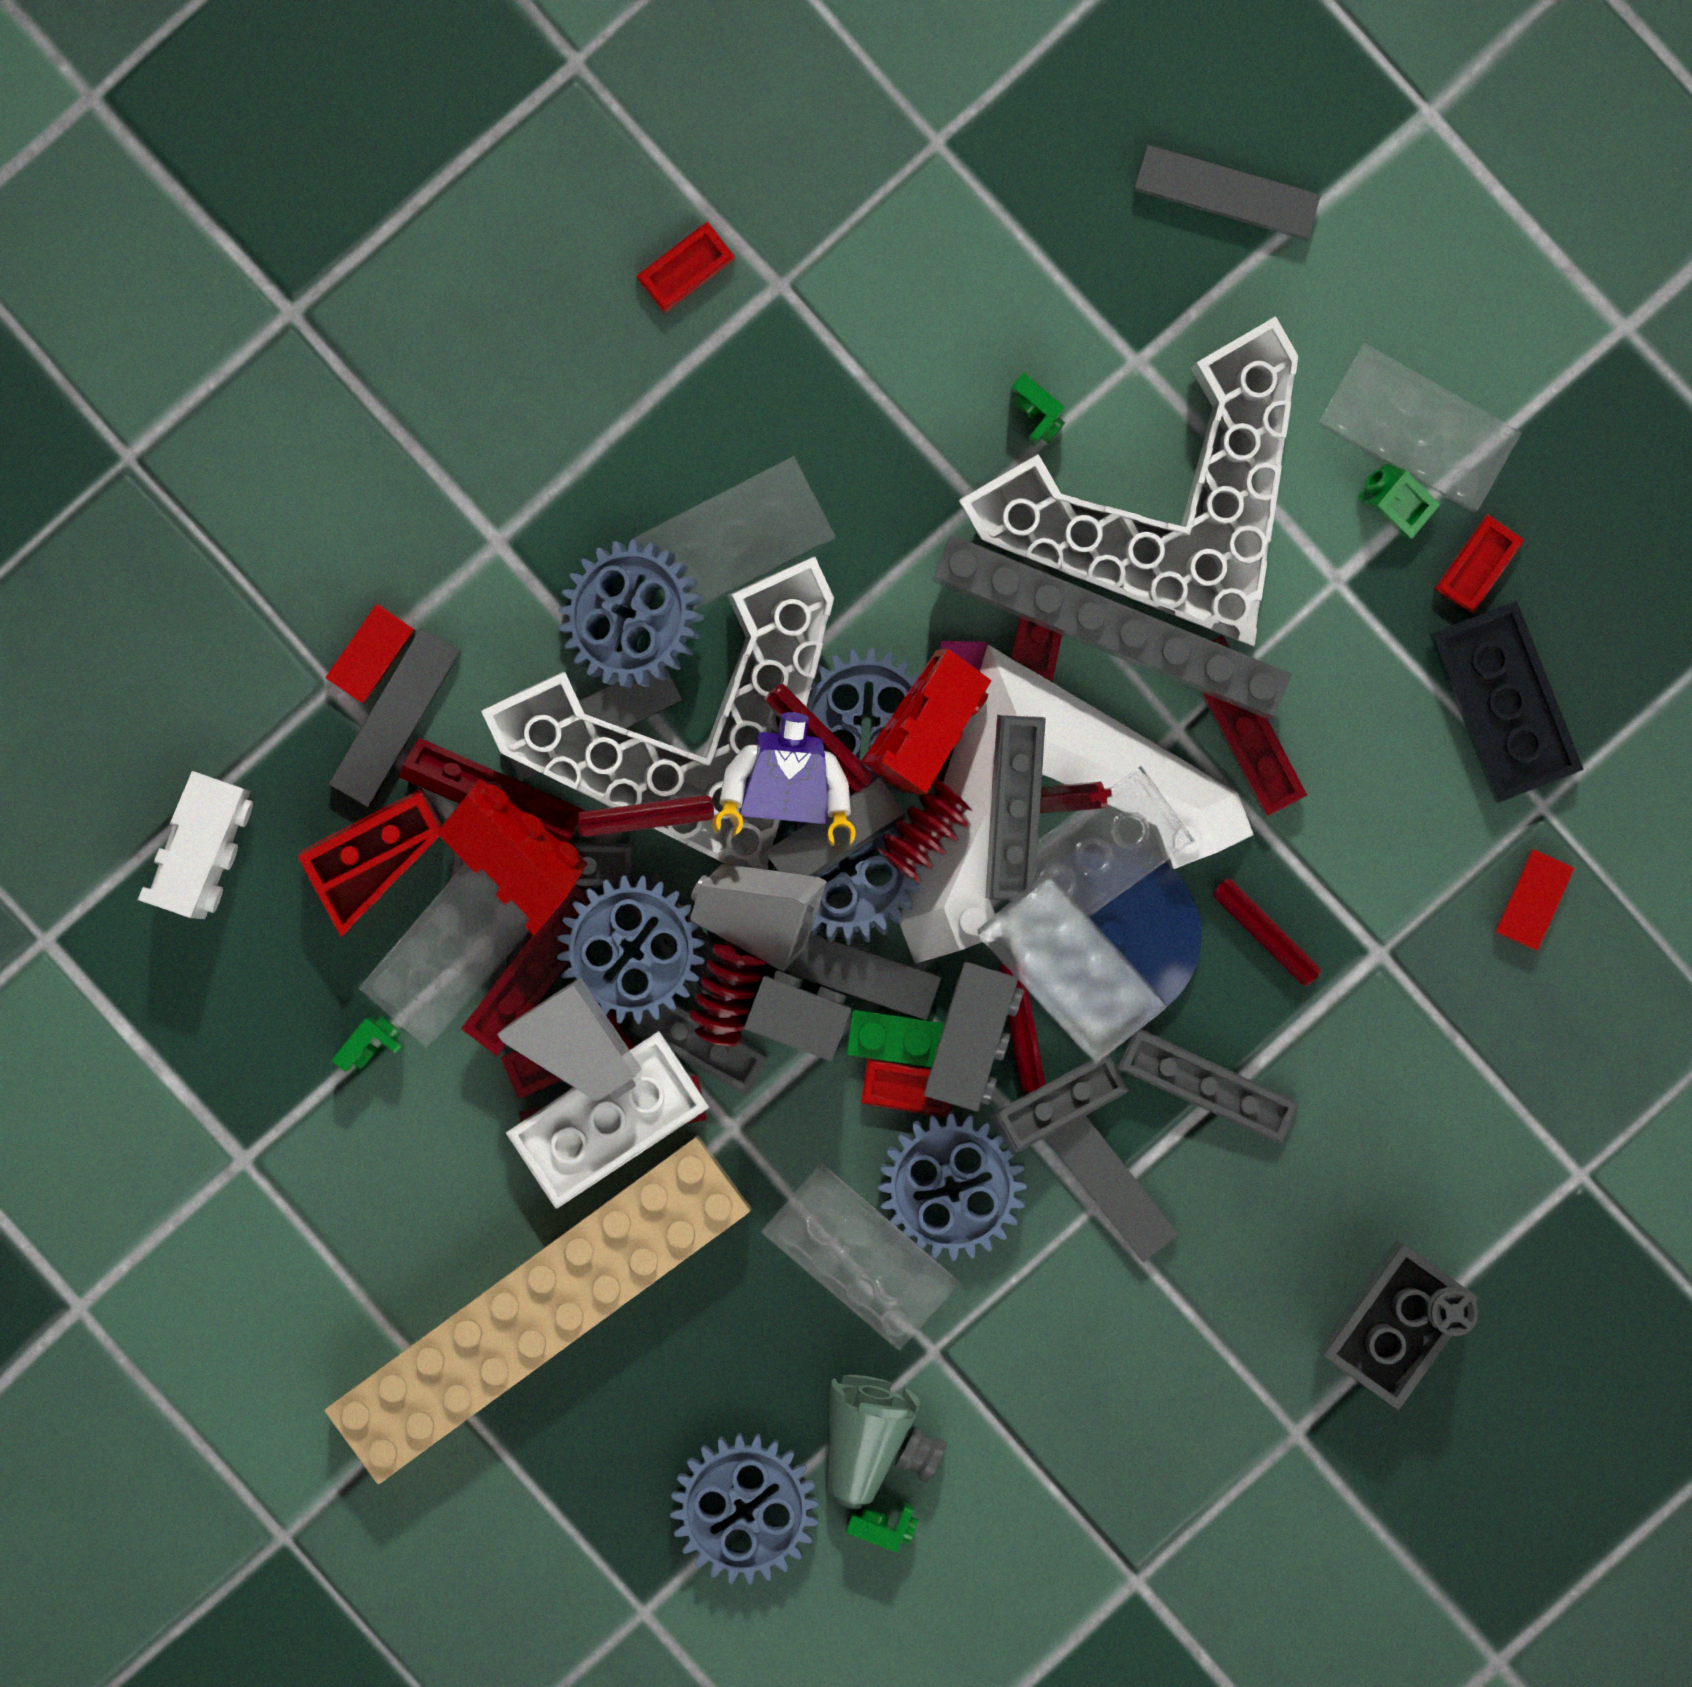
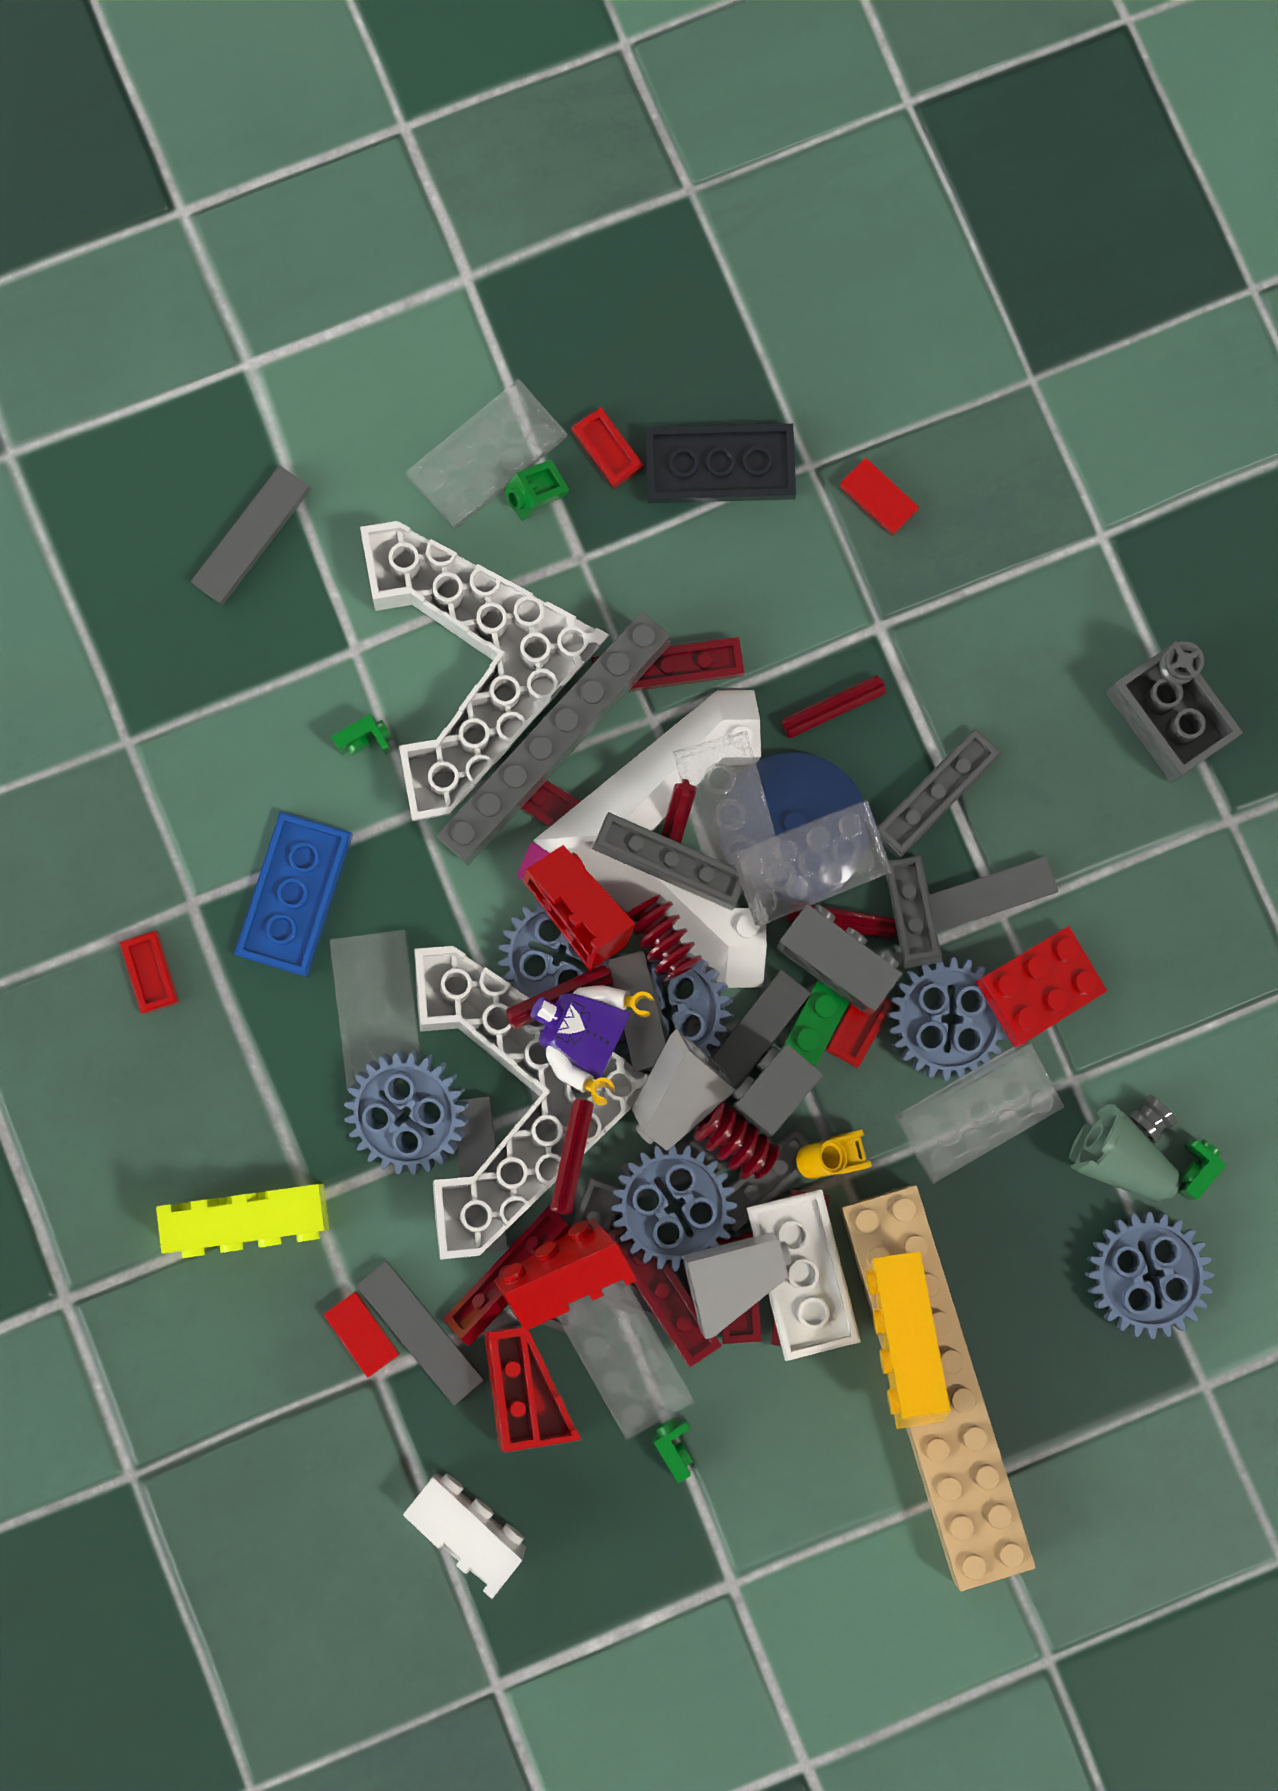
camera: 70 degrees left, 5 degrees down
none -> neon yellow wedge [156,1184,329,1258]
none -> blue tile [234,811,353,977]
none -> yellow piece [796,1129,872,1179]
none -> yellow wedge [865,1251,951,1429]
none -> red plate [975,926,1107,1048]

